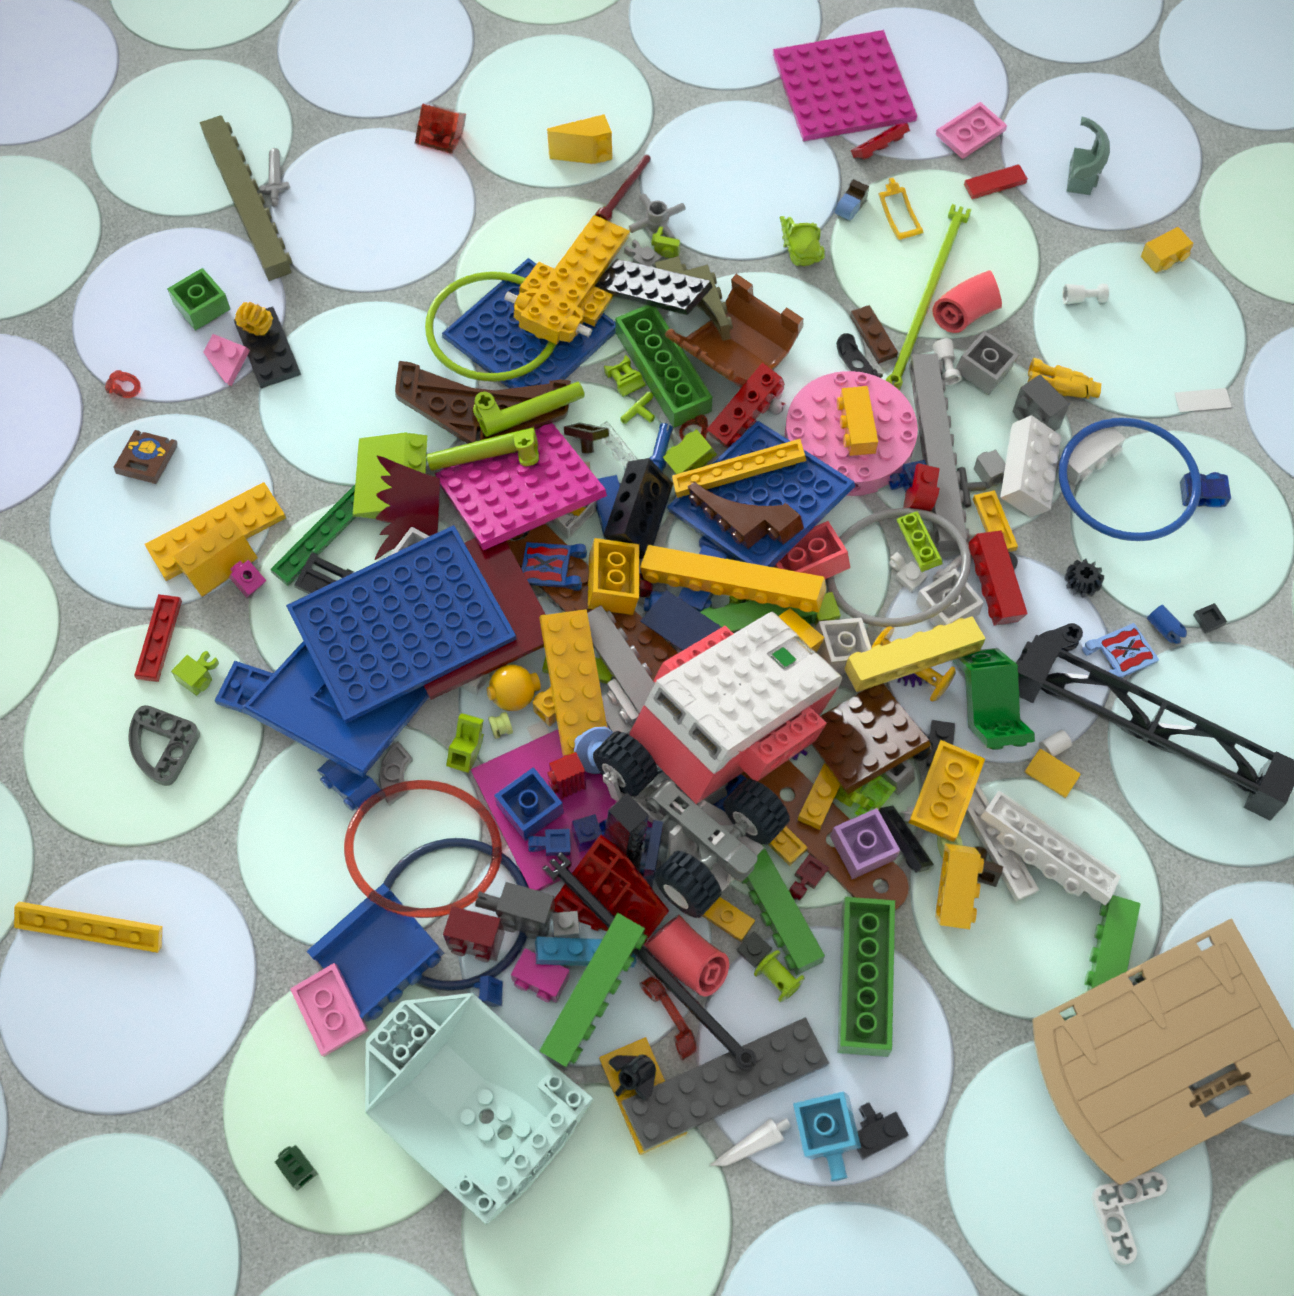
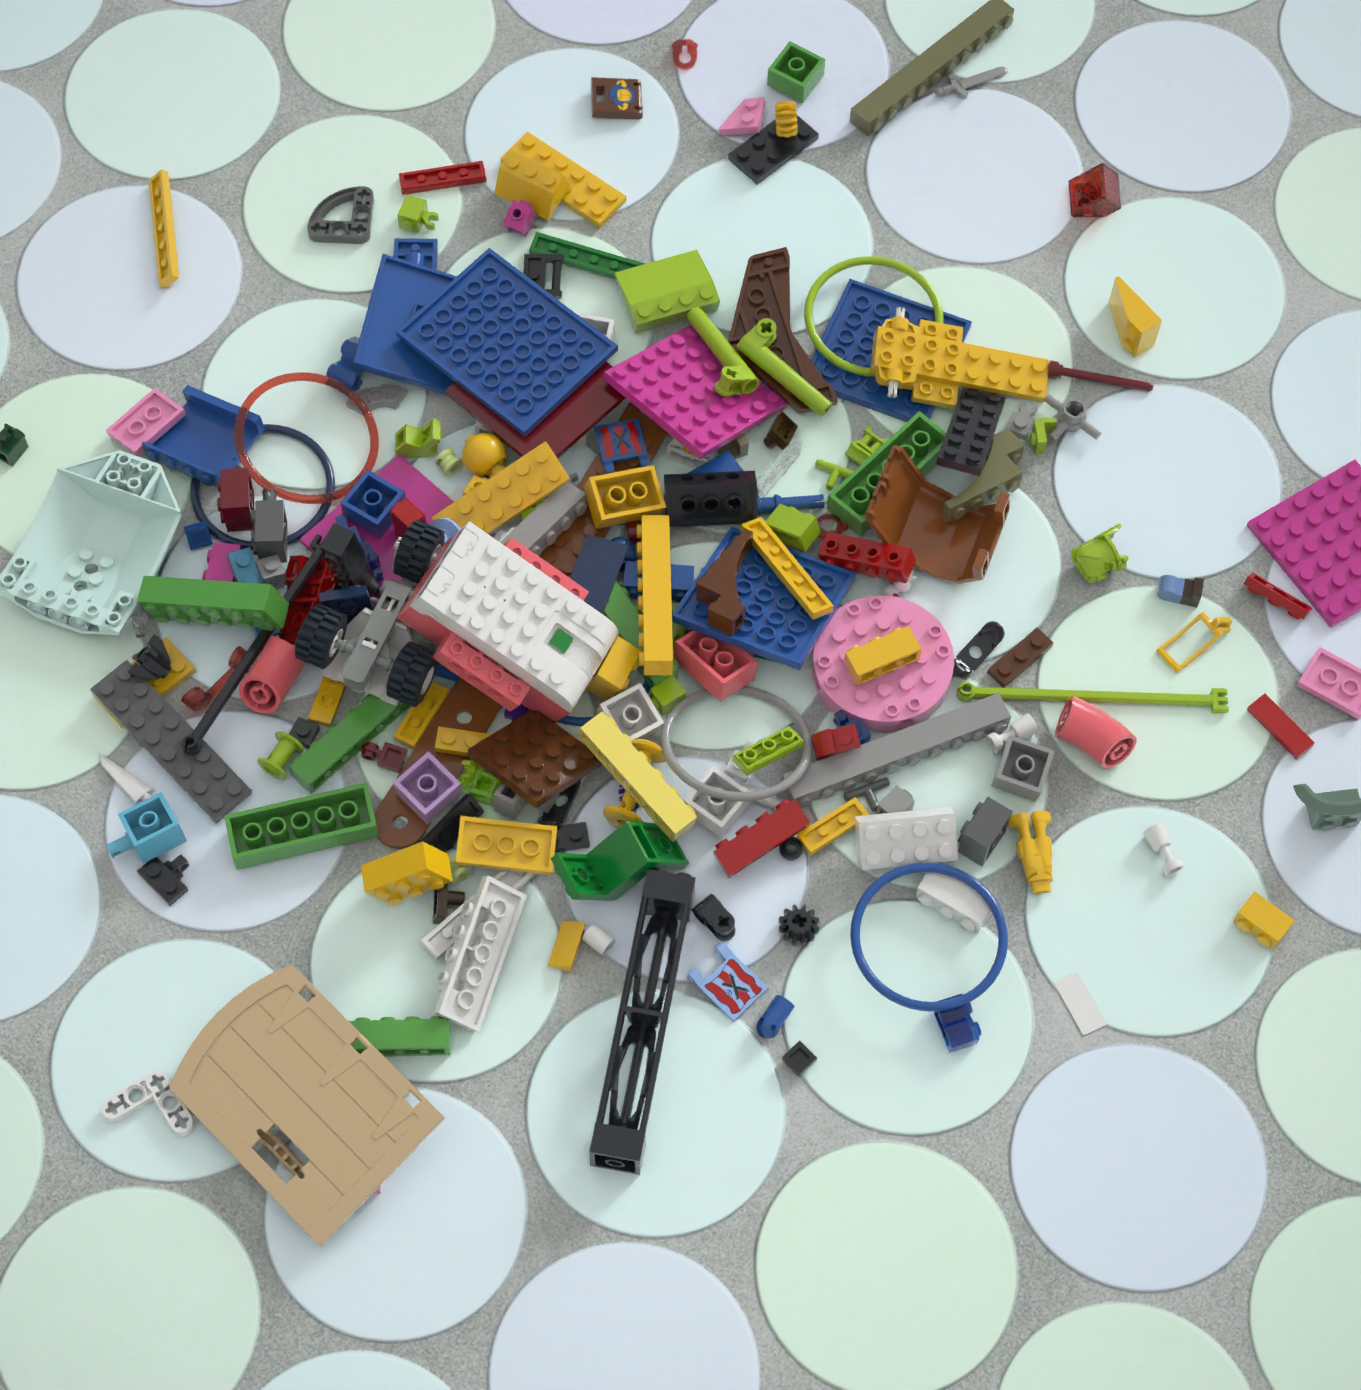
camera: 70 degrees right, 0 degrees up
dark red piece [375,455,440,560] -> none

